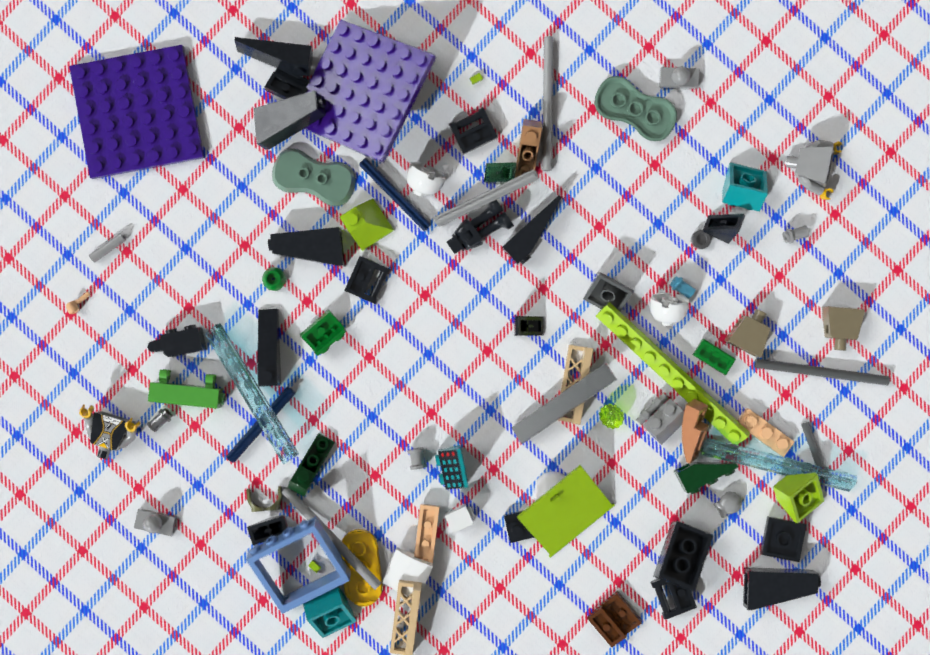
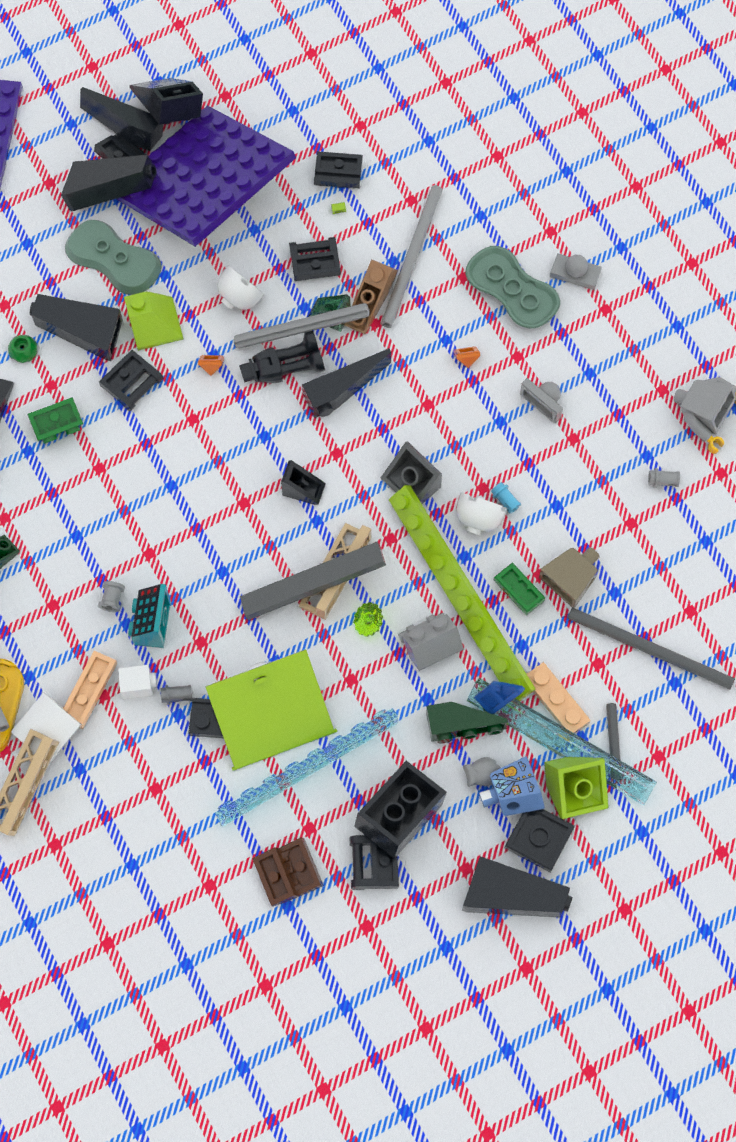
camera: 20 degrees right, 20 degrees down
dark blue axle [359,158,431,231] -> none
nougat slope [682,399,709,464] -> none
flat silver tile [691,230,711,249] -> none
black slope [703,214,745,244] -> none
teal slope [722,162,768,212] -> none
dark tan torso [822,306,865,351] -> none
none -> black slope [129,78,203,125]
none -> flat silver pin [161,685,192,705]
none -> orange slope [198,355,224,376]
none -> clear light blue plate [215,708,398,827]
none -> black plate [314,151,363,189]
none -> orange slope [453,346,480,369]
none -> blue tile [474,681,525,714]
none -> medium blue torso [479,756,545,816]
none -> light grey tile [520,378,563,424]

